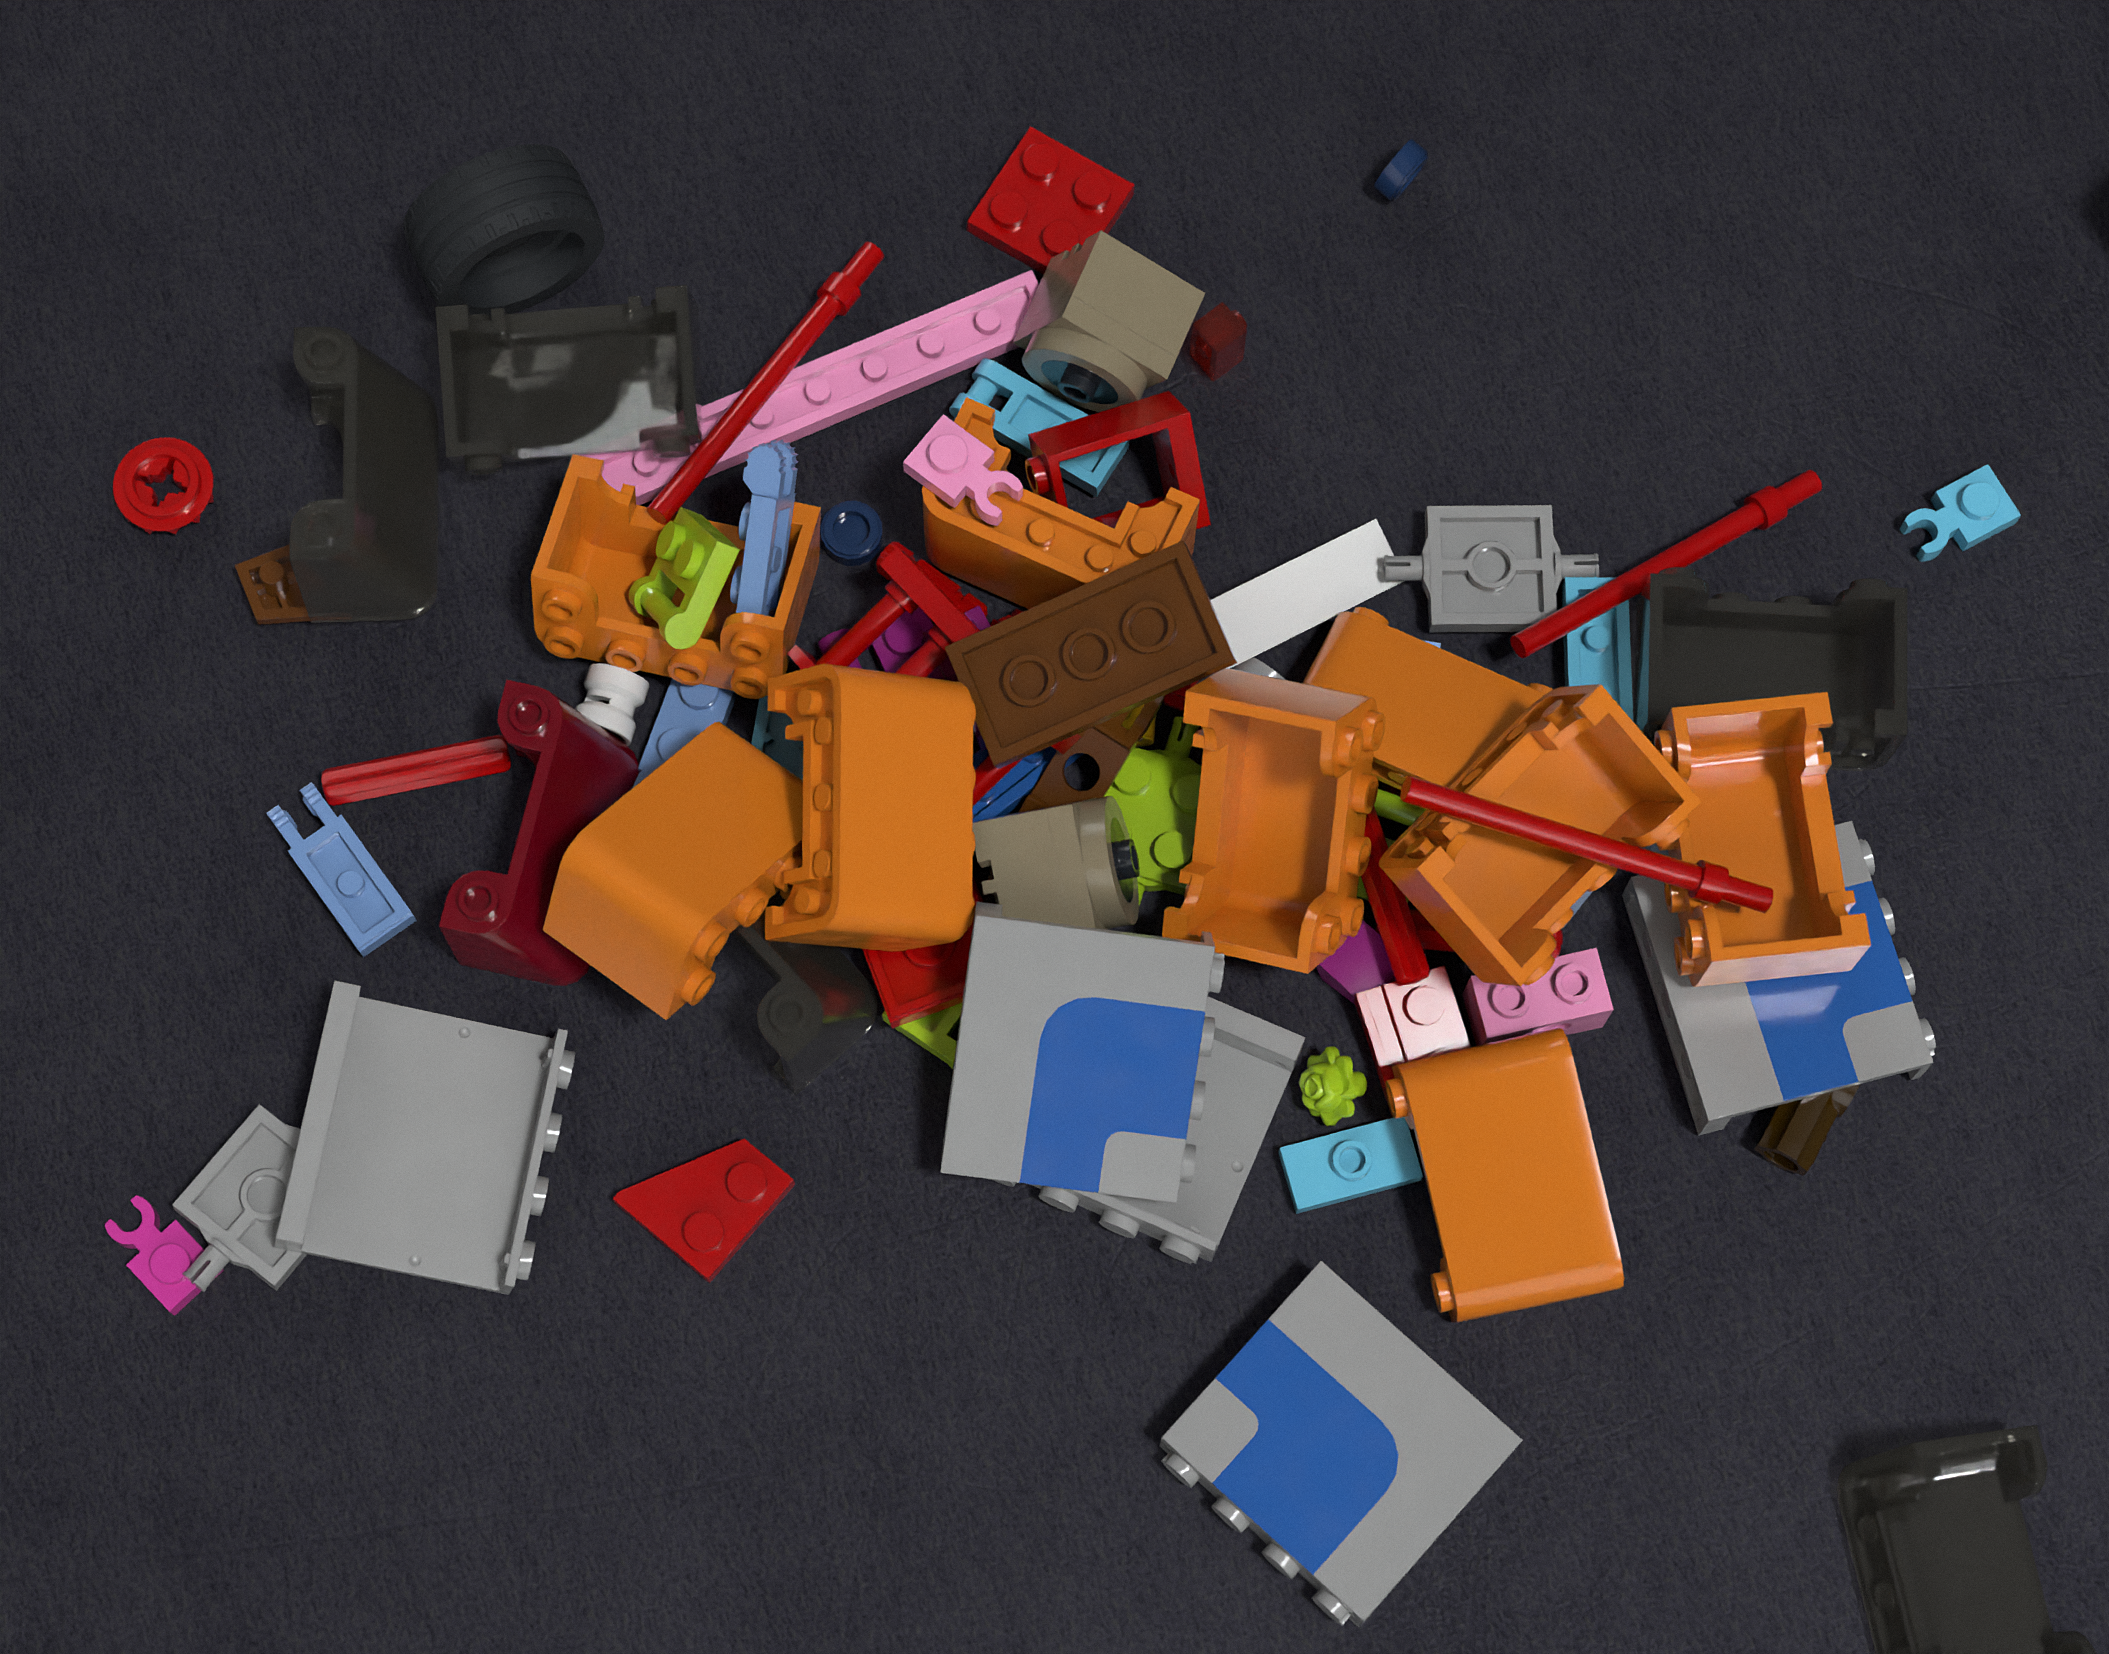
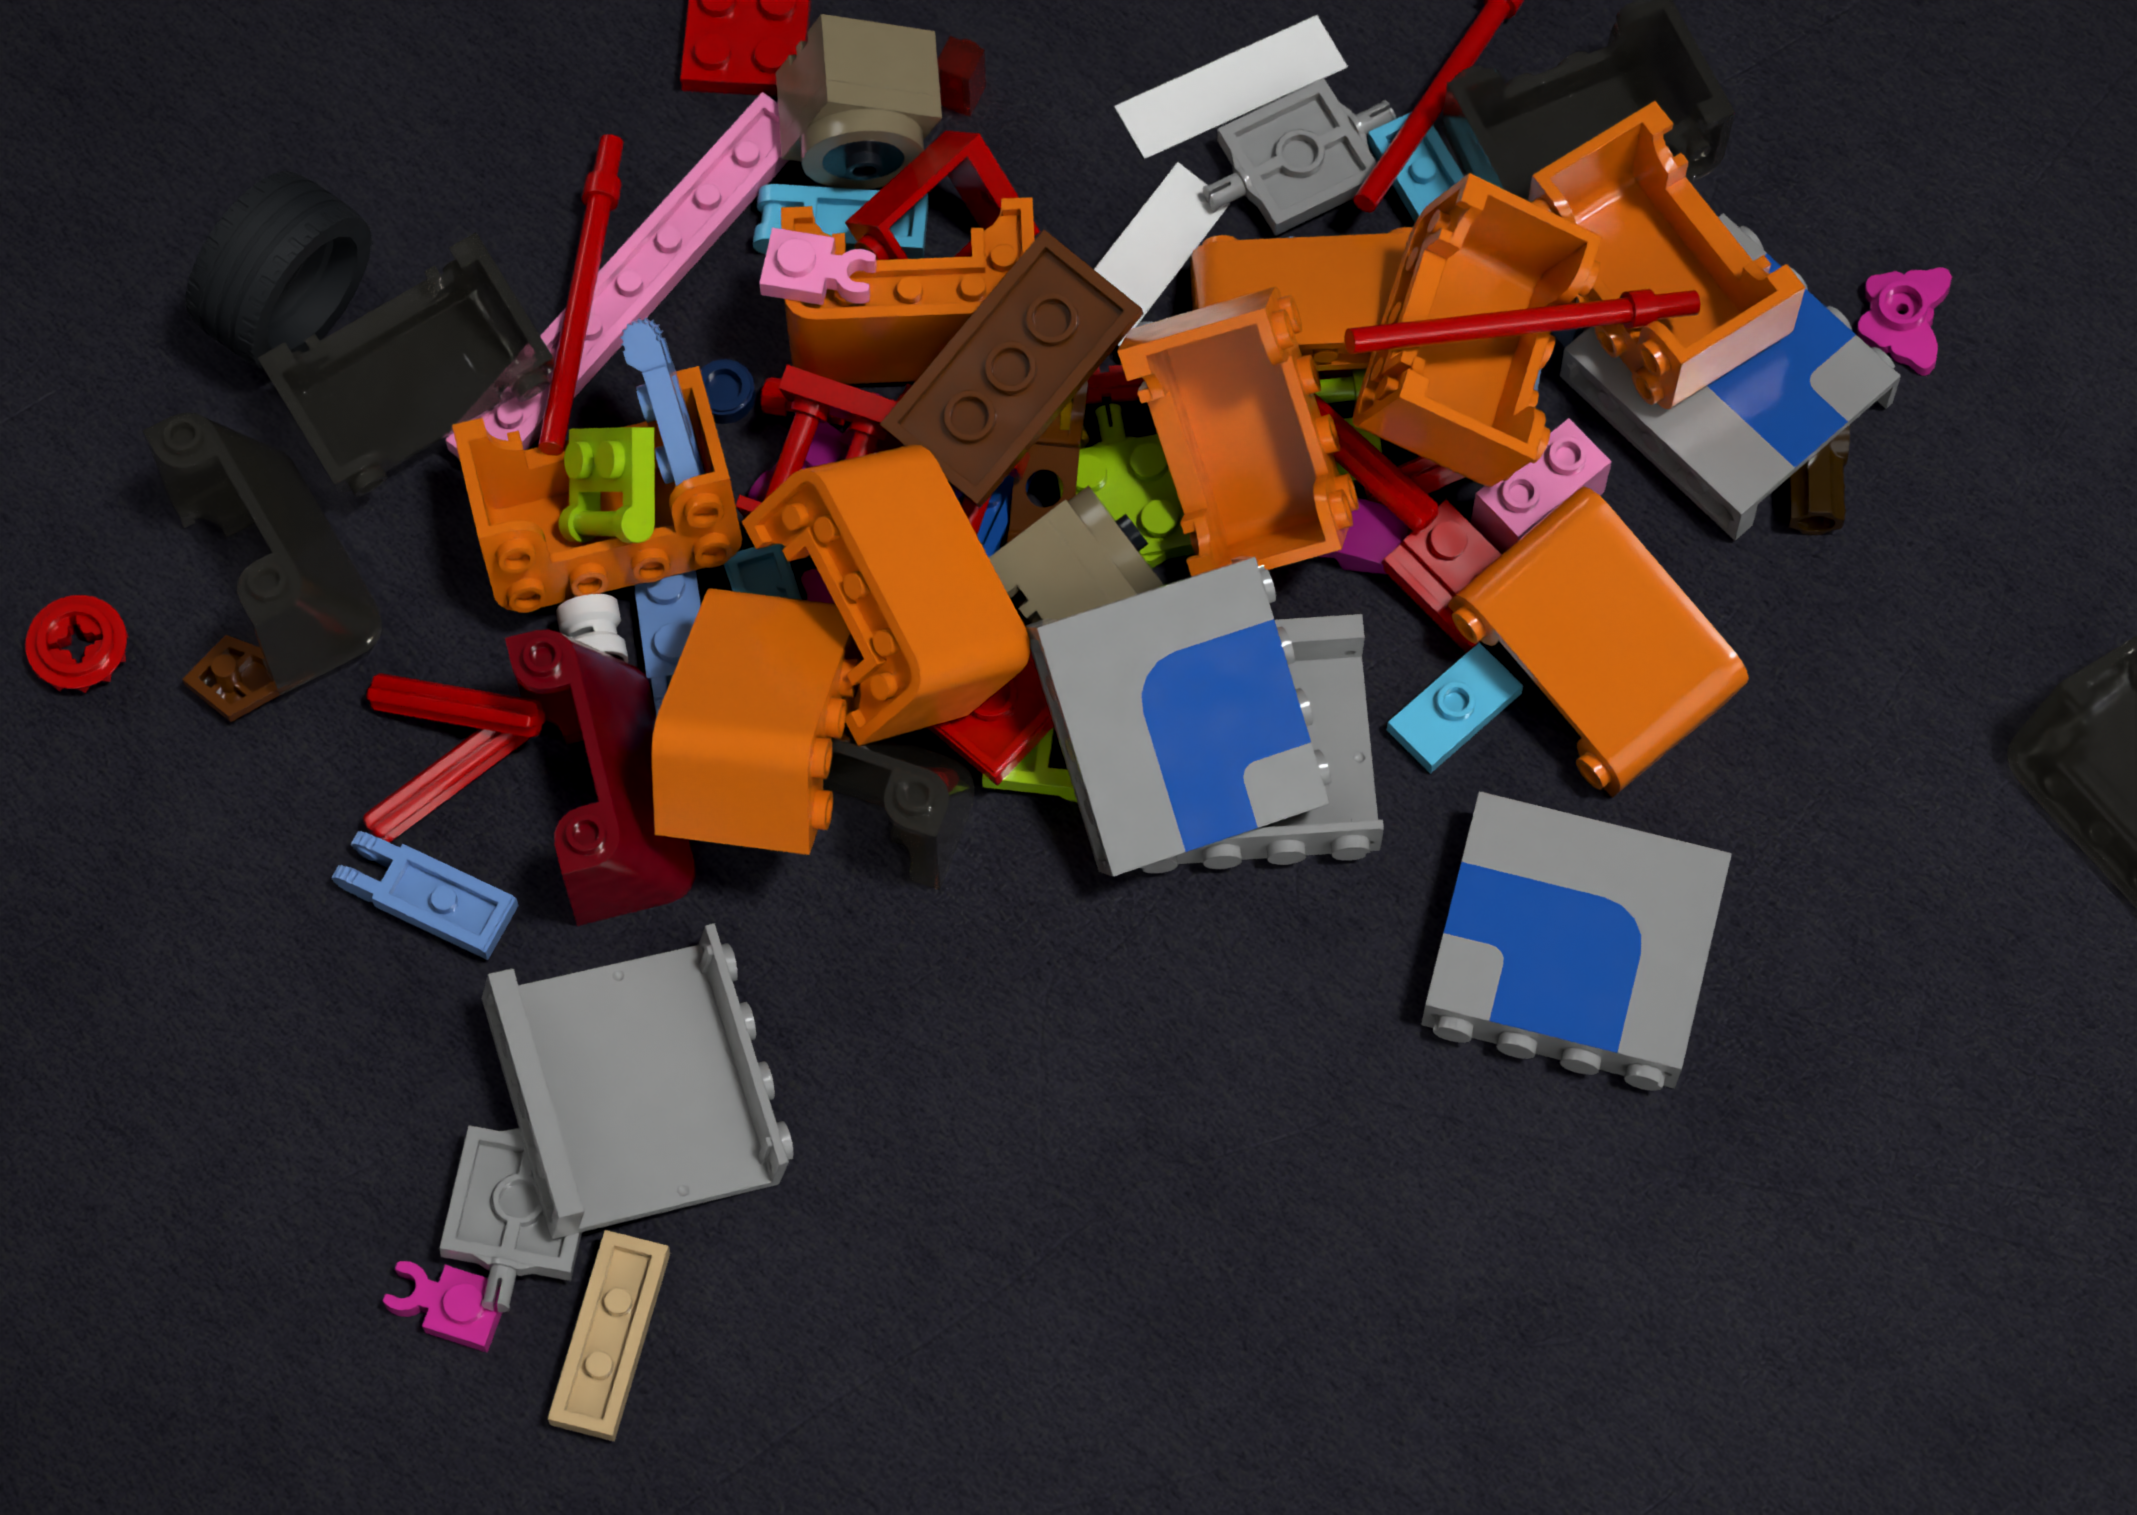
camera: 25 degrees left, 5 degrees down
red wing [613,1138,795,1283] -> none
lime plant [1299,1046,1367,1126] -> none
none -> red axle [367,673,546,738]
none -> tan plate [548,1230,670,1442]
none -> white sticker [1114,15,1348,159]
none -> dark pink animal [1857,267,1952,376]

